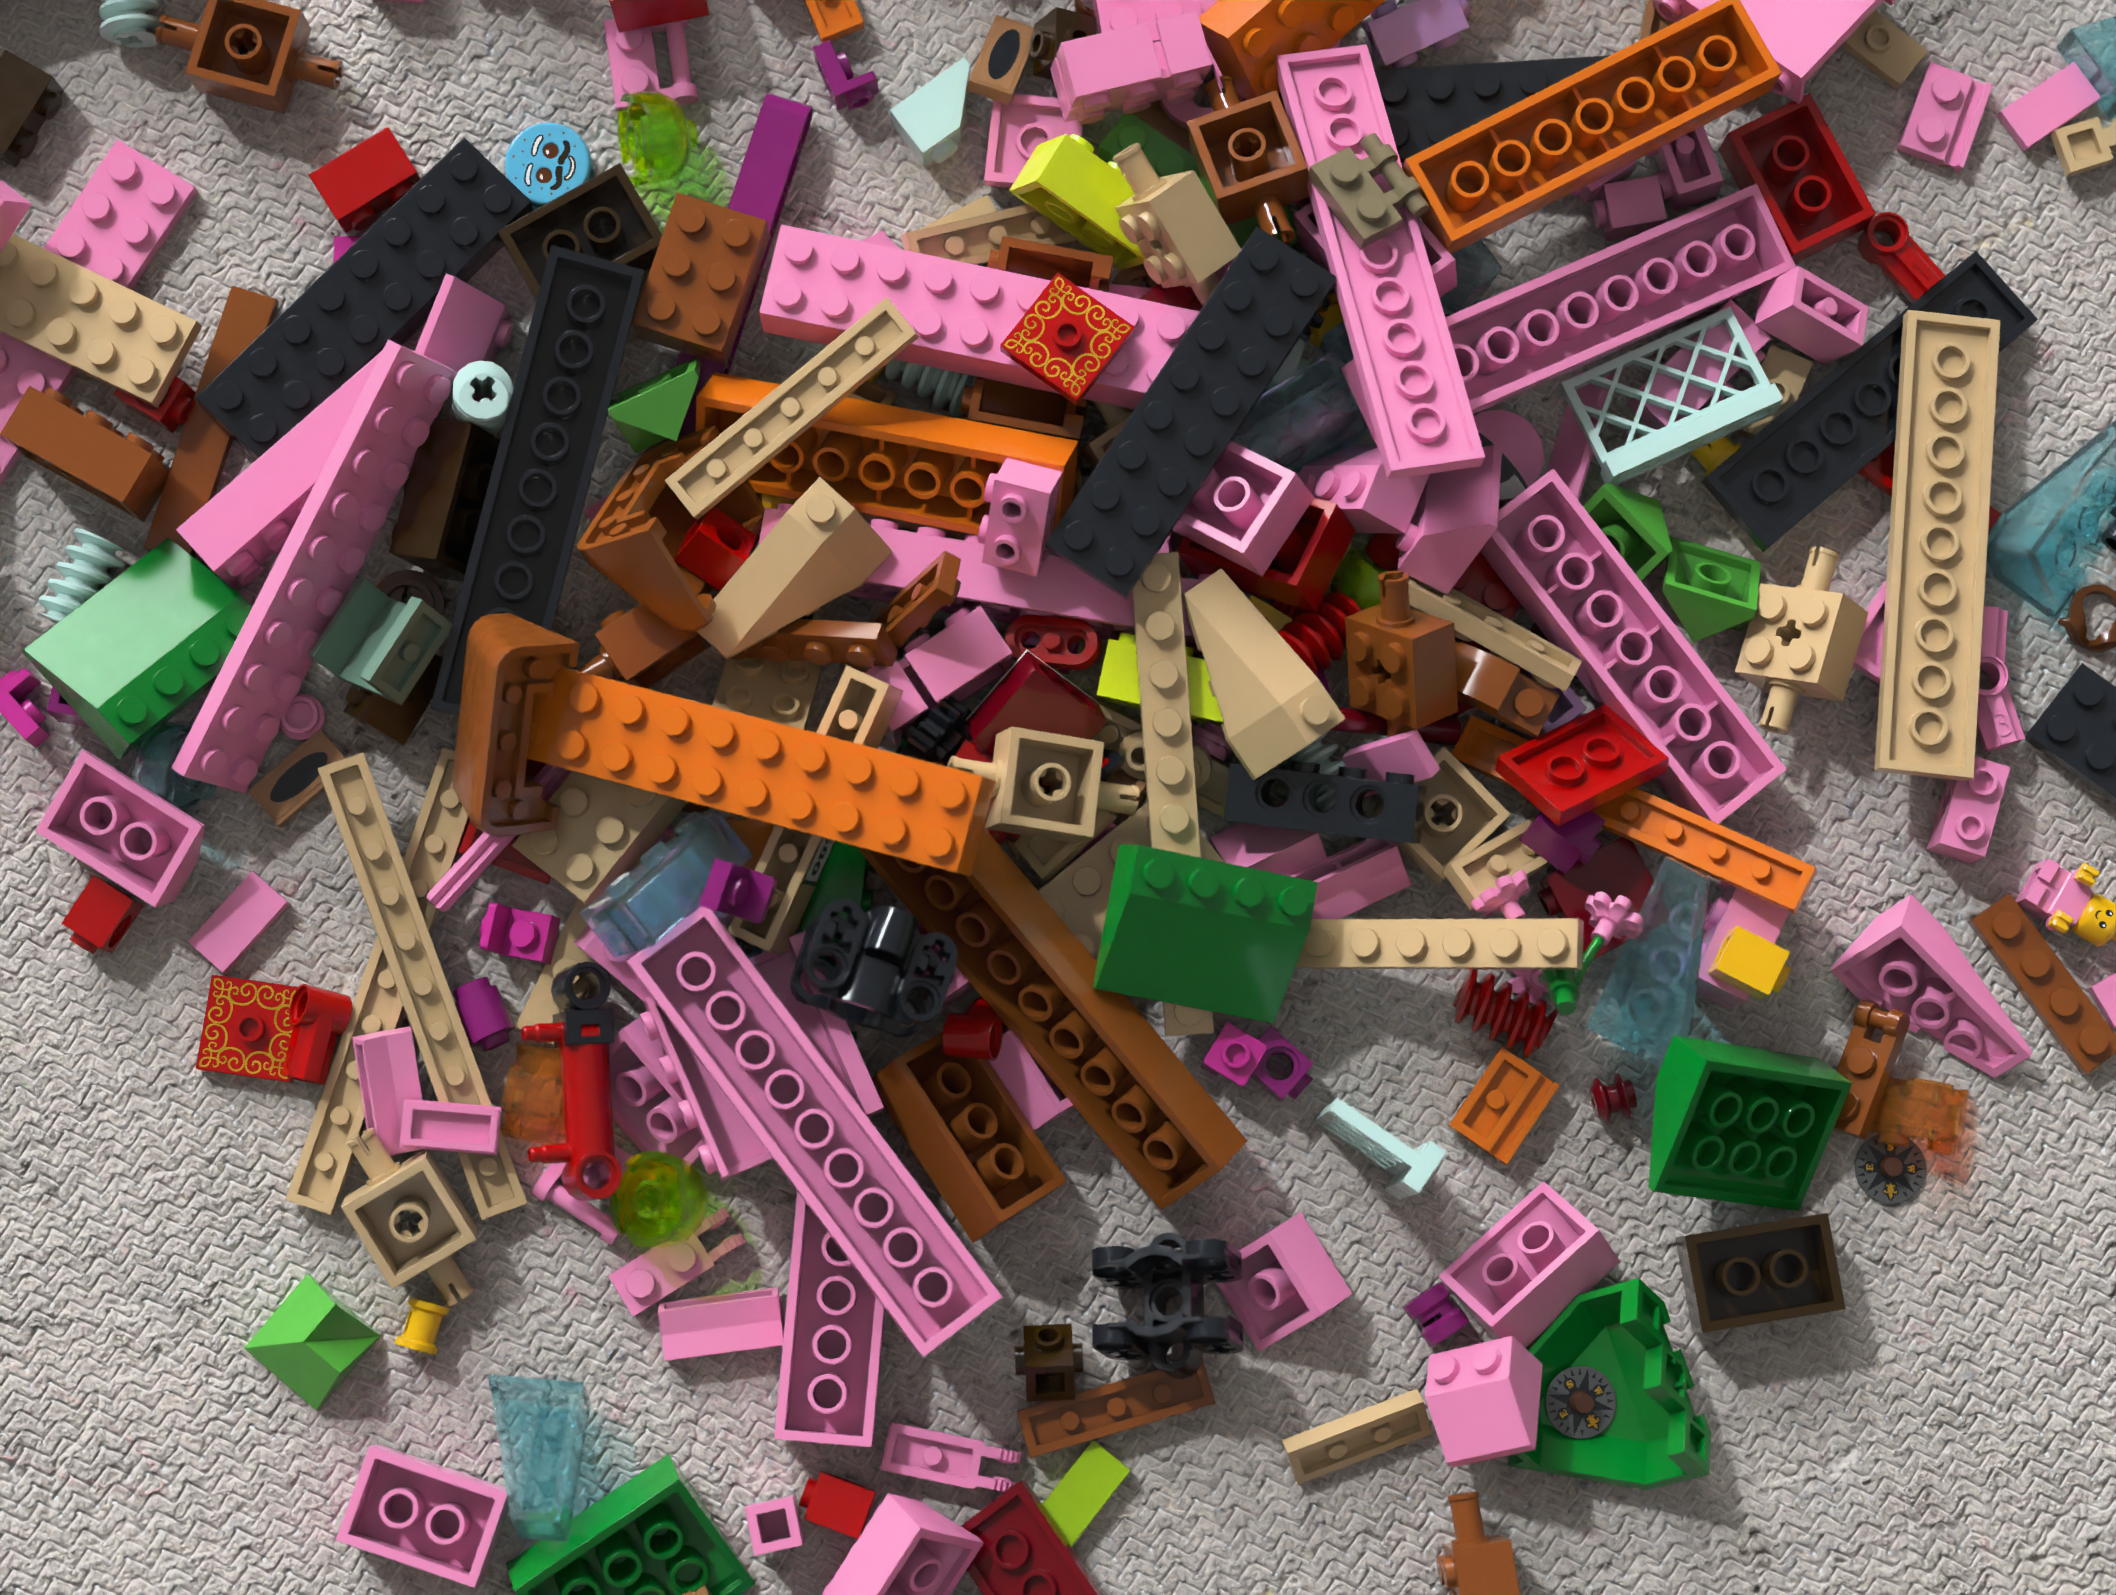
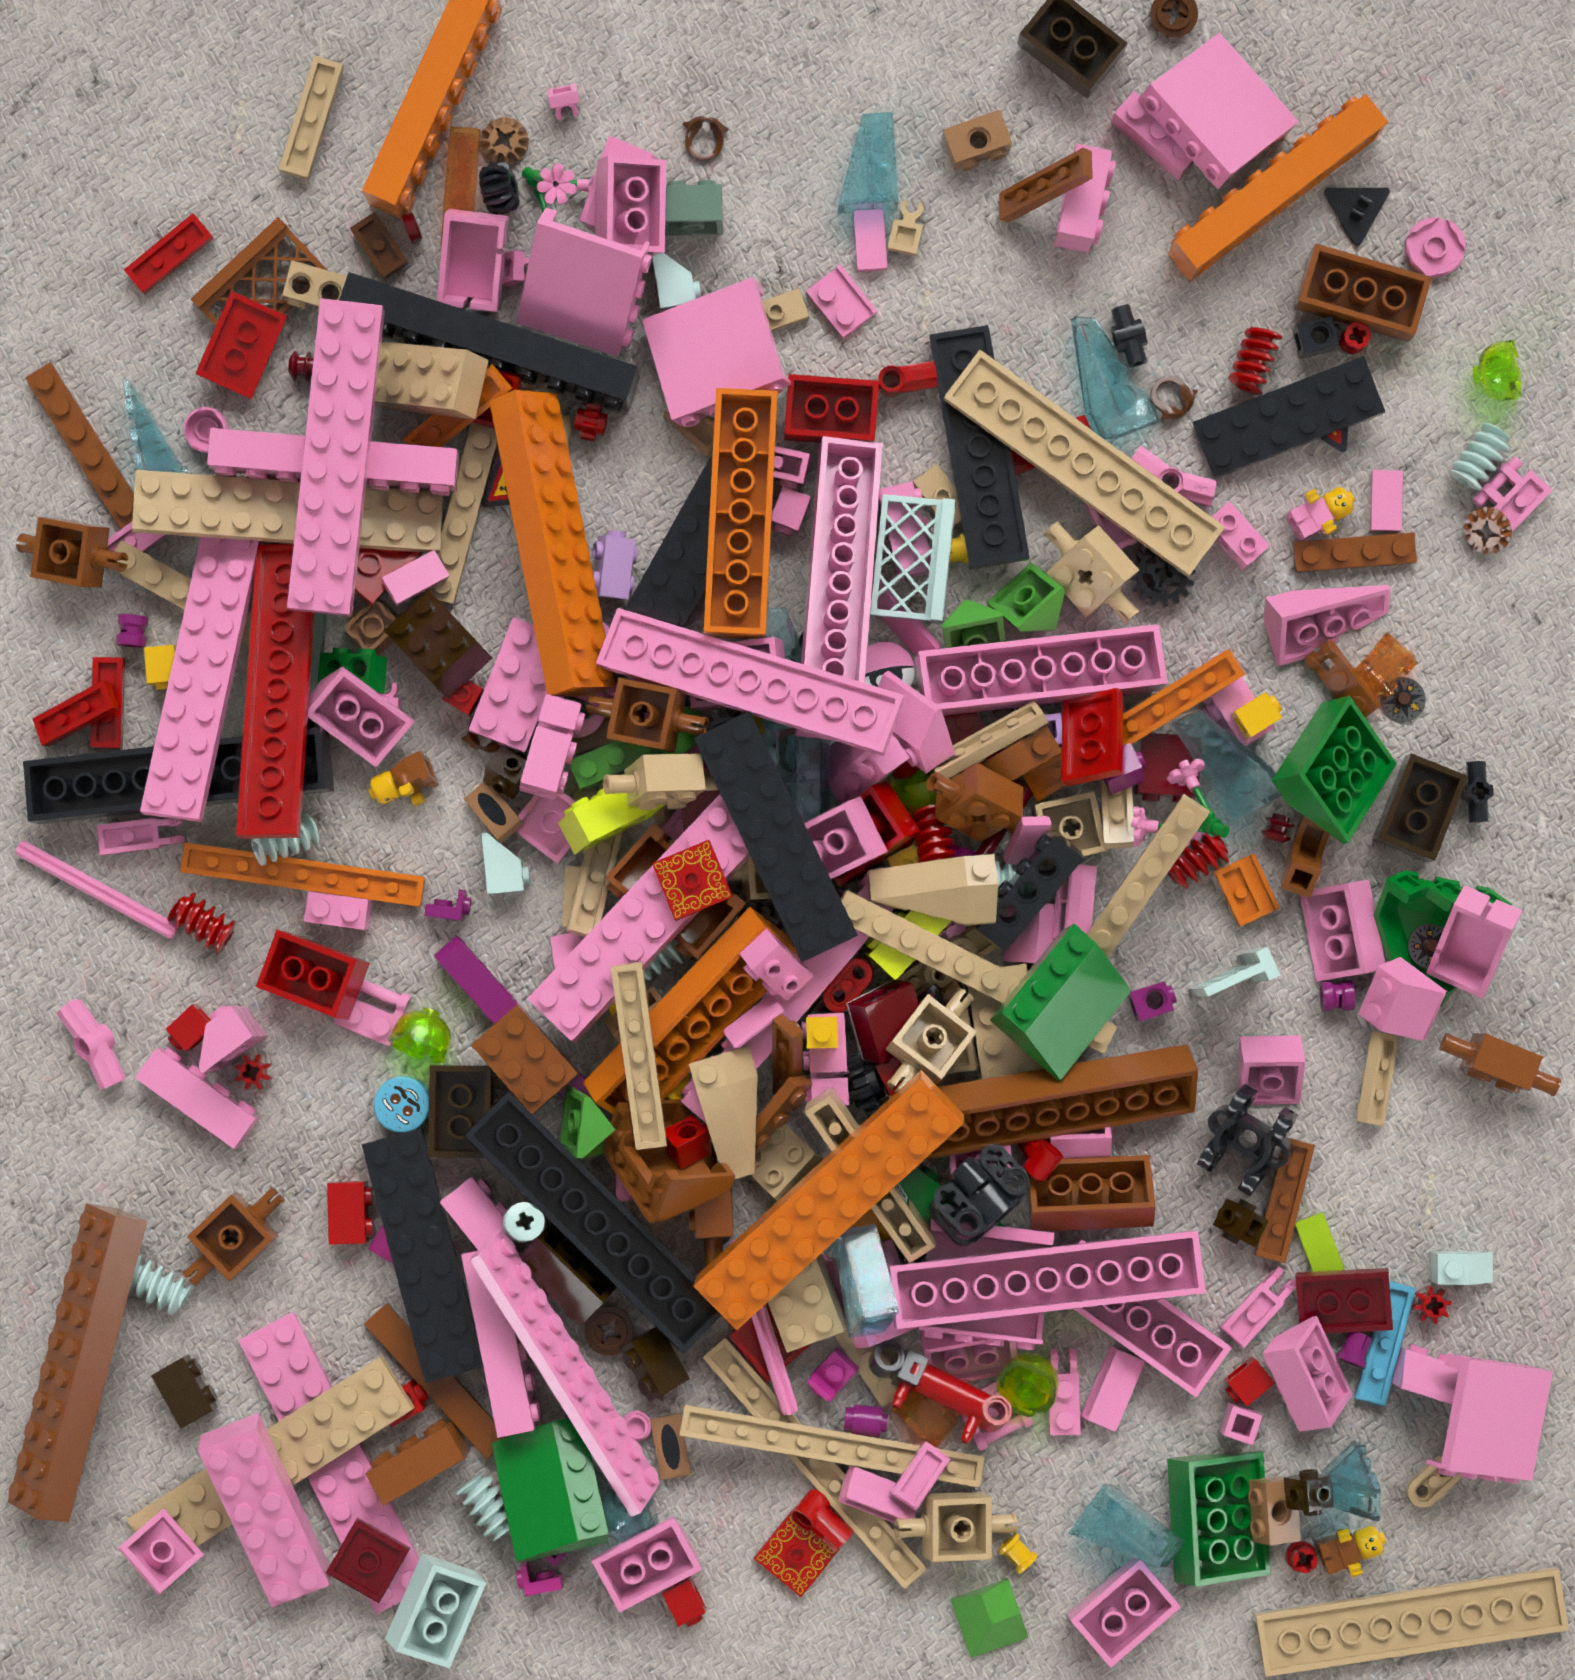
camera: 55 degrees left, 5 degrees up
bright pink tile [188,871,290,974] -> none
sand green panel [308,576,454,705] -> none
dark orange windscreen [452,613,579,837] -> none
magenta bracket [699,858,778,924] -> none
dark pink bracket [1201,1022,1267,1086] -> none
dark tan plate [1307,133,1429,249] -> none
bright pink brick [1754,266,1869,365] -> none
none -> bright pink slope [724,995,785,1049]
none -> yellow brick [806,1017,838,1049]
none -> black gear [1129,547,1196,608]
none -> dark orange arch [1281,814,1330,898]
none -> bright pink piece [1426,885,1522,999]
none -> black axle [1461,761,1494,823]

